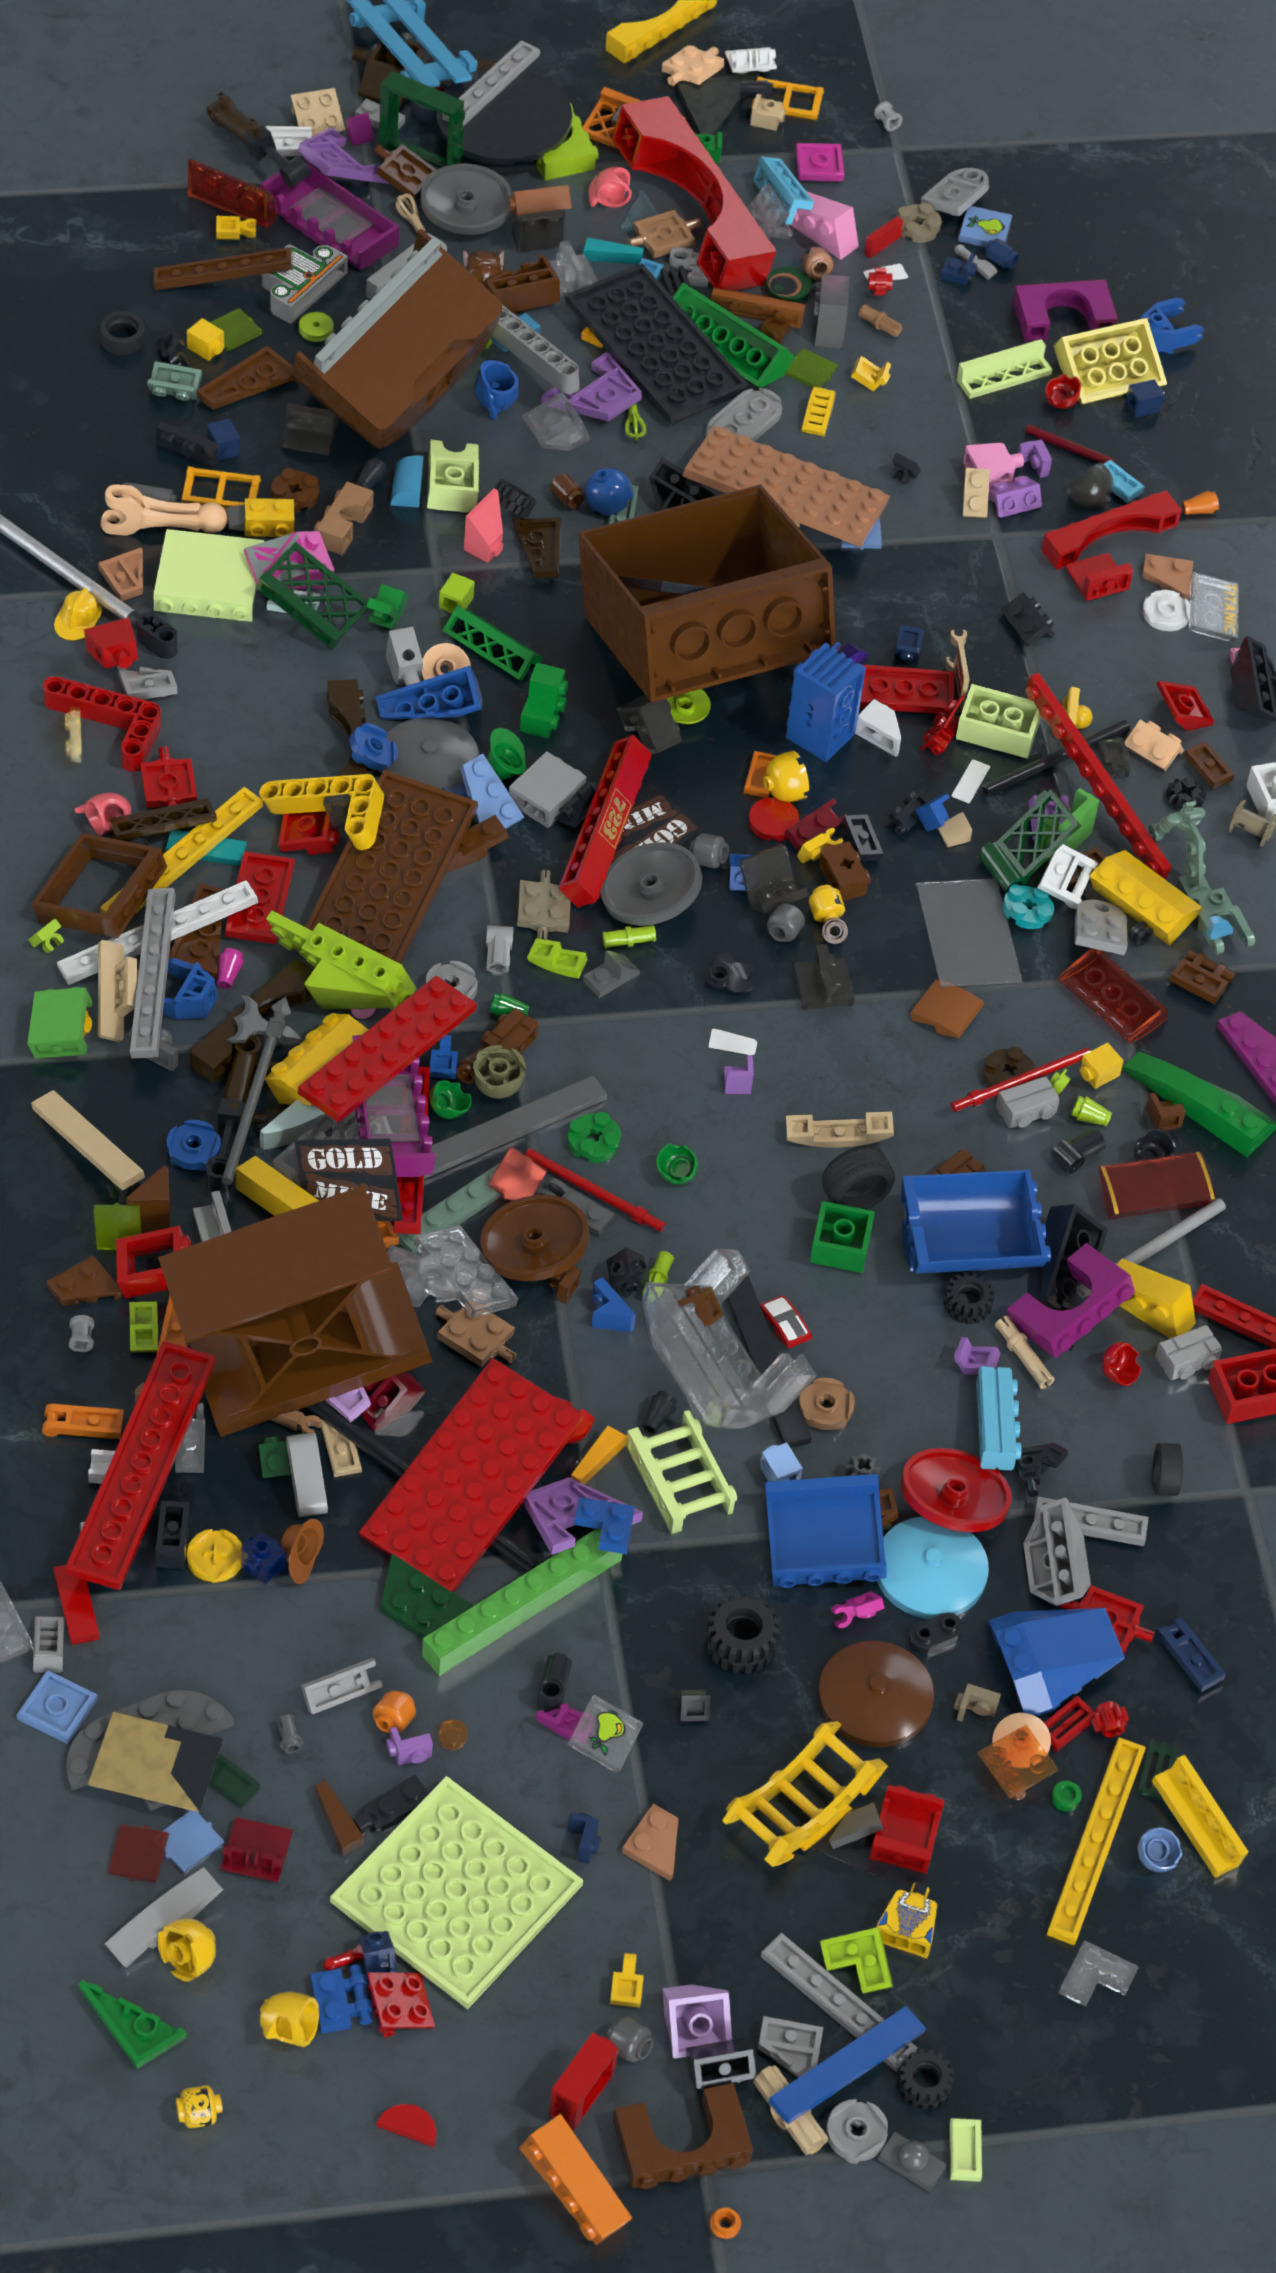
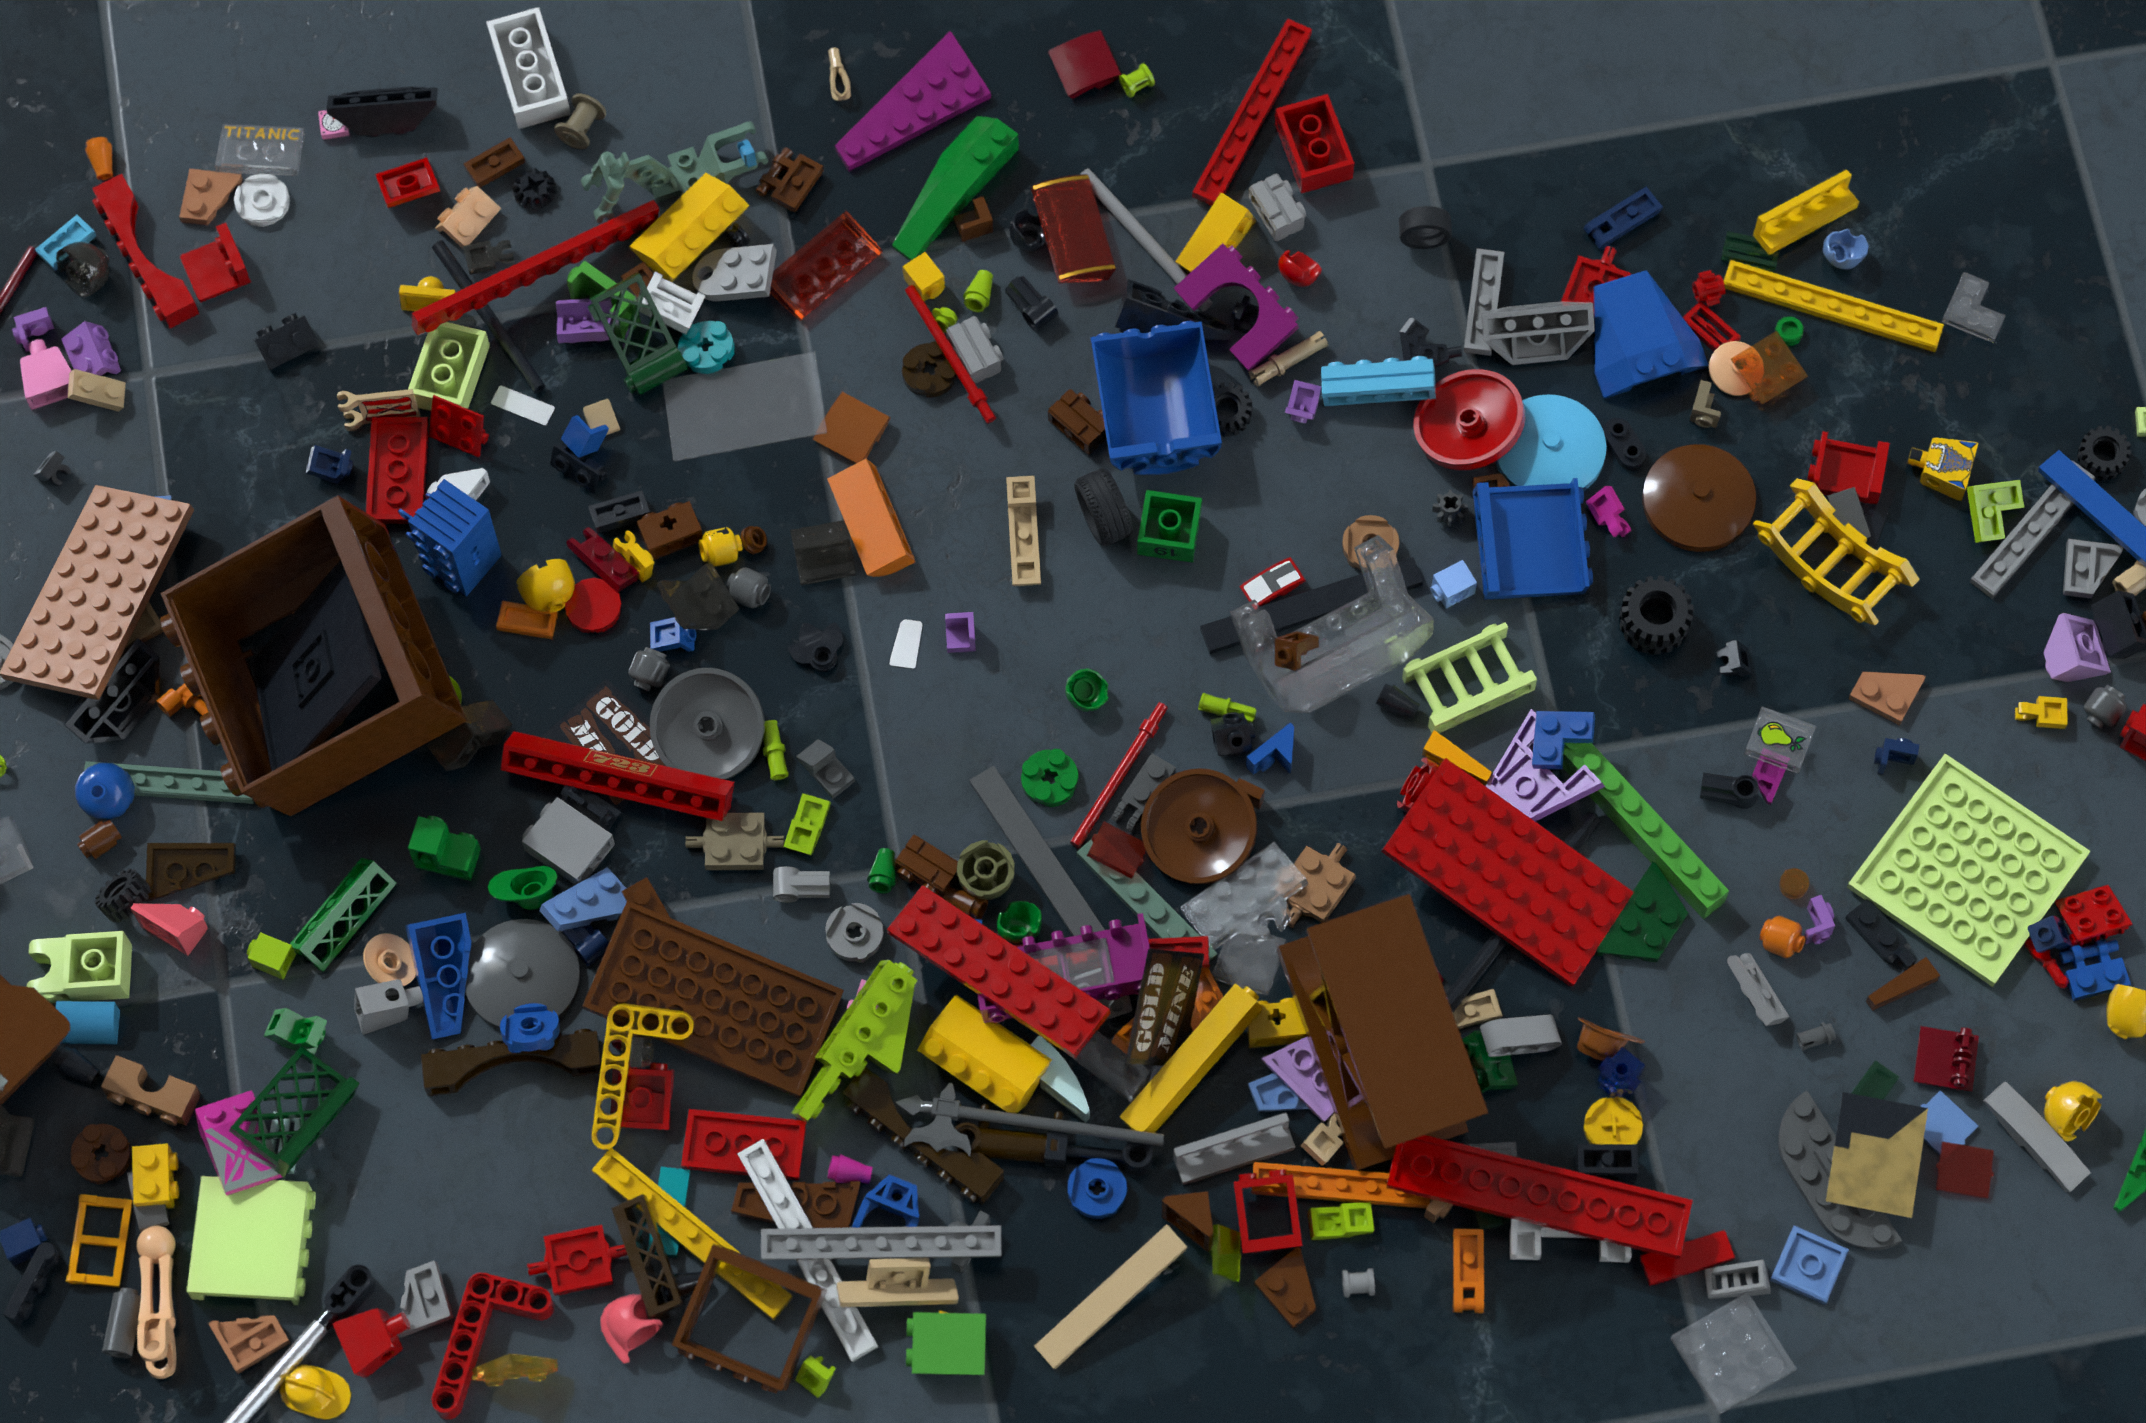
camera: 85 degrees left, 15 degrees up
none -> orange brick [827,459,916,577]

